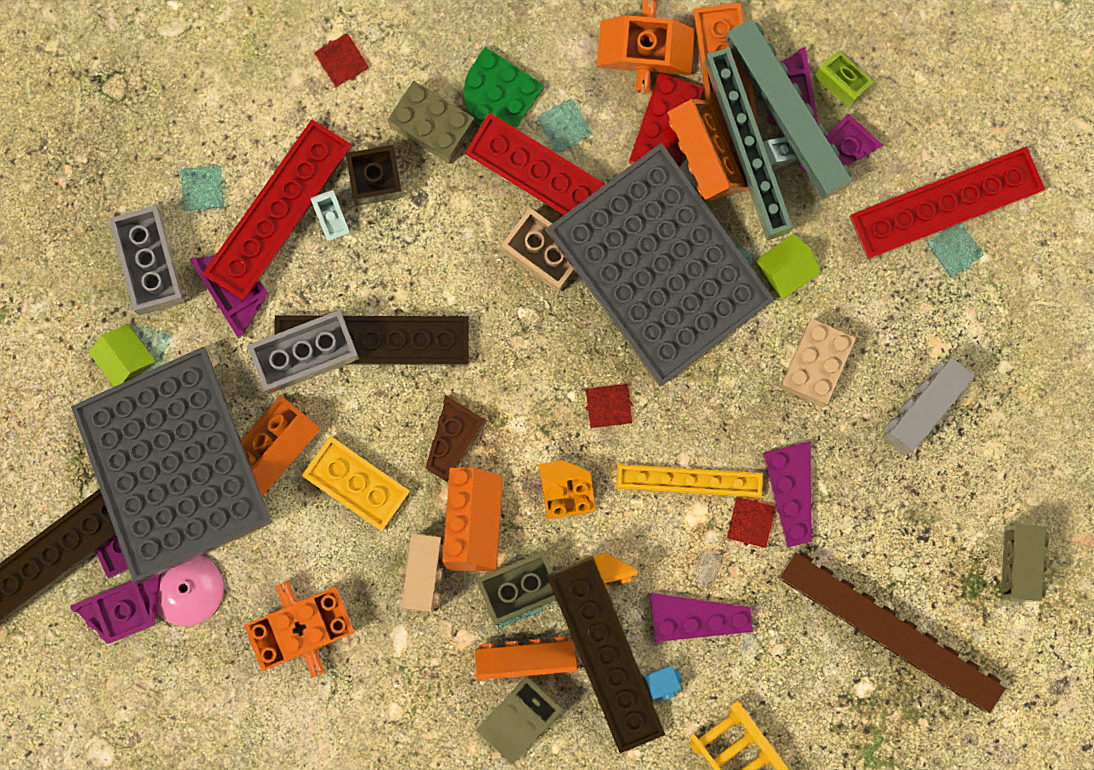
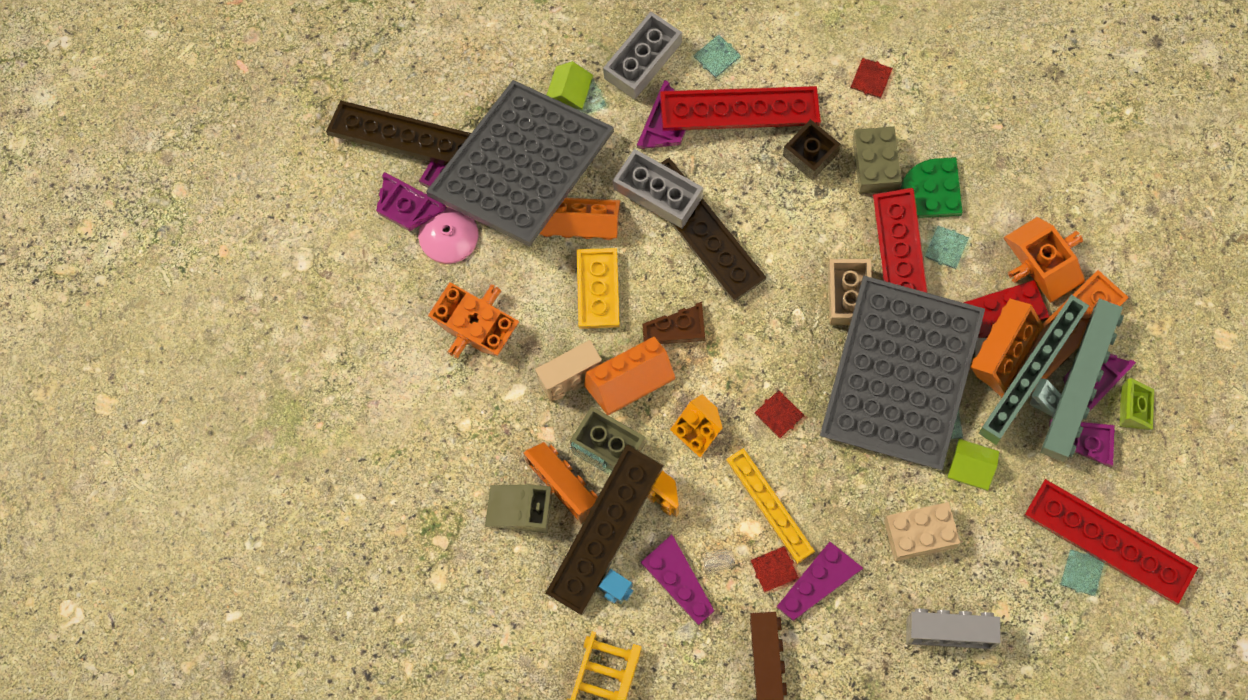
camera: 65 degrees right, 10 degrees down
light aqua slope [311,190,350,241] -> none

